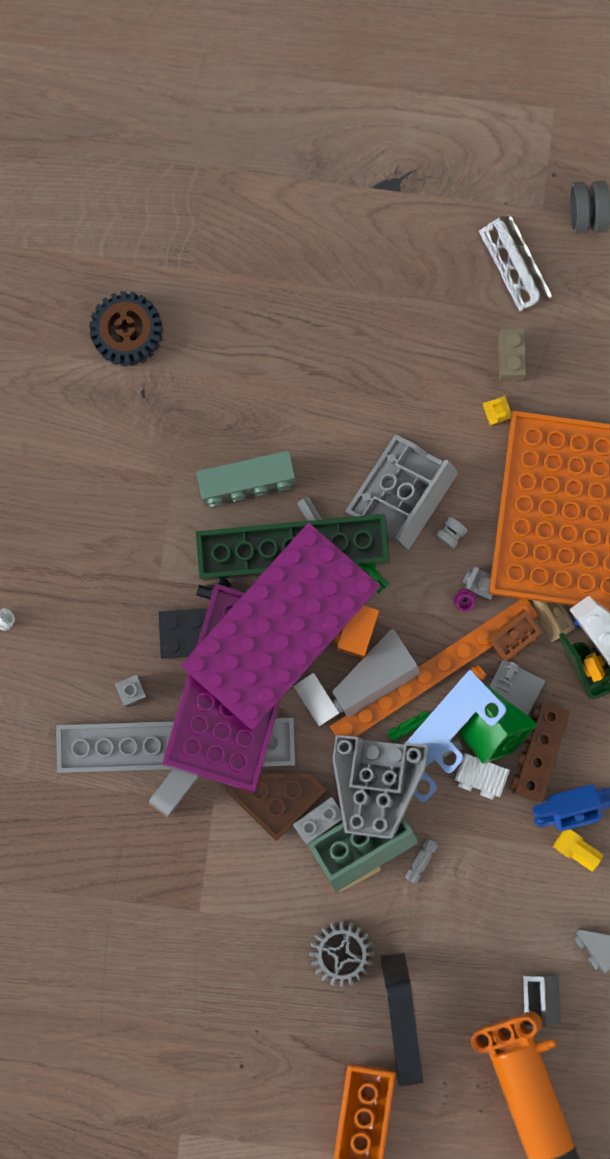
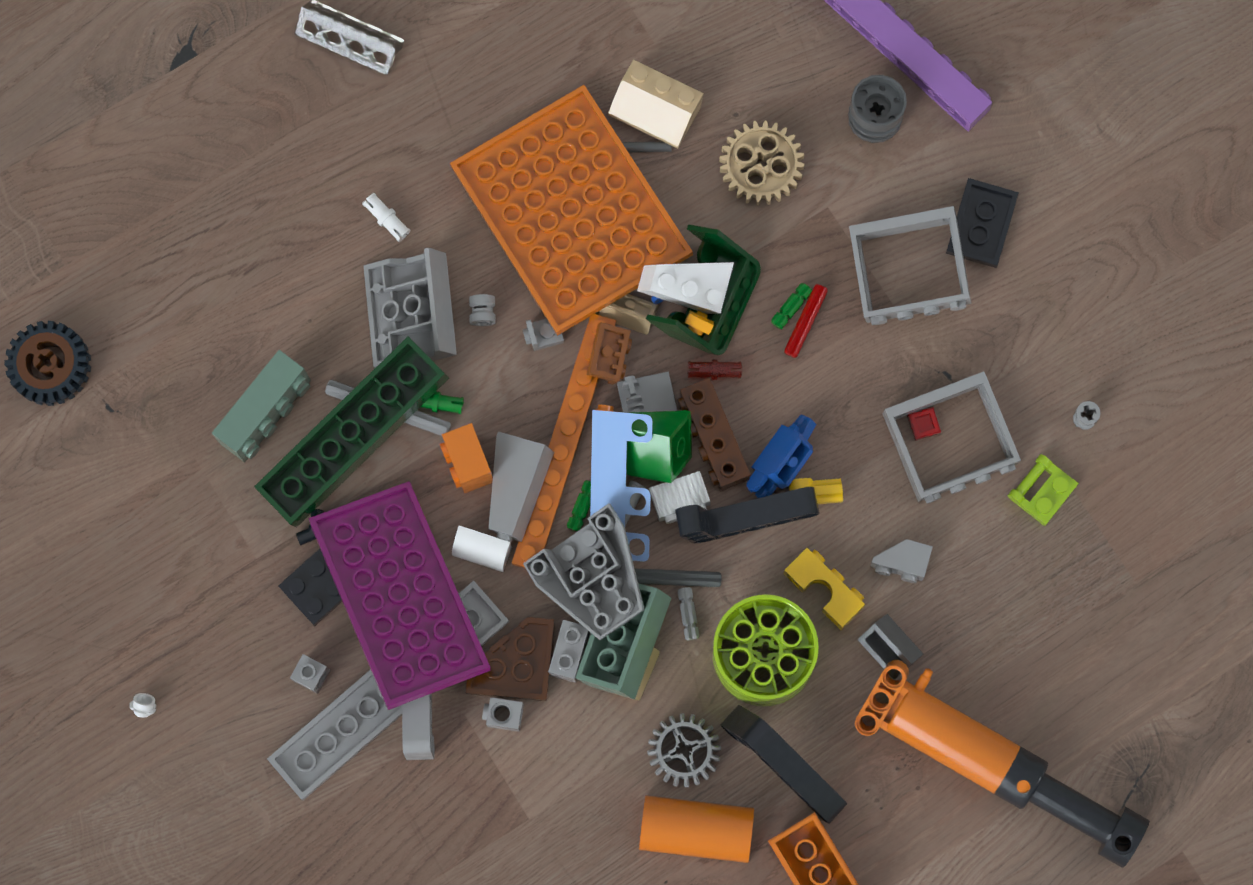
camera: 35 degrees left, 5 degrees down
magenta plate [180,522,380,730] -> none
magenta plate [453,589,476,612] -> none
yellow tile [483,396,512,426] -> none
dark tan brick [498,329,526,381] -> none
none -> white pin [362,193,411,242]
none -> light grey brick [482,697,524,732]
none -> dark grey axle [635,568,722,587]
none -> orange brick [639,795,754,863]
none -> black beam [675,487,820,544]
none -> clear red pin [687,359,742,380]
none -> lime wheel [713,595,819,706]
none -> yellow arch [783,548,865,630]

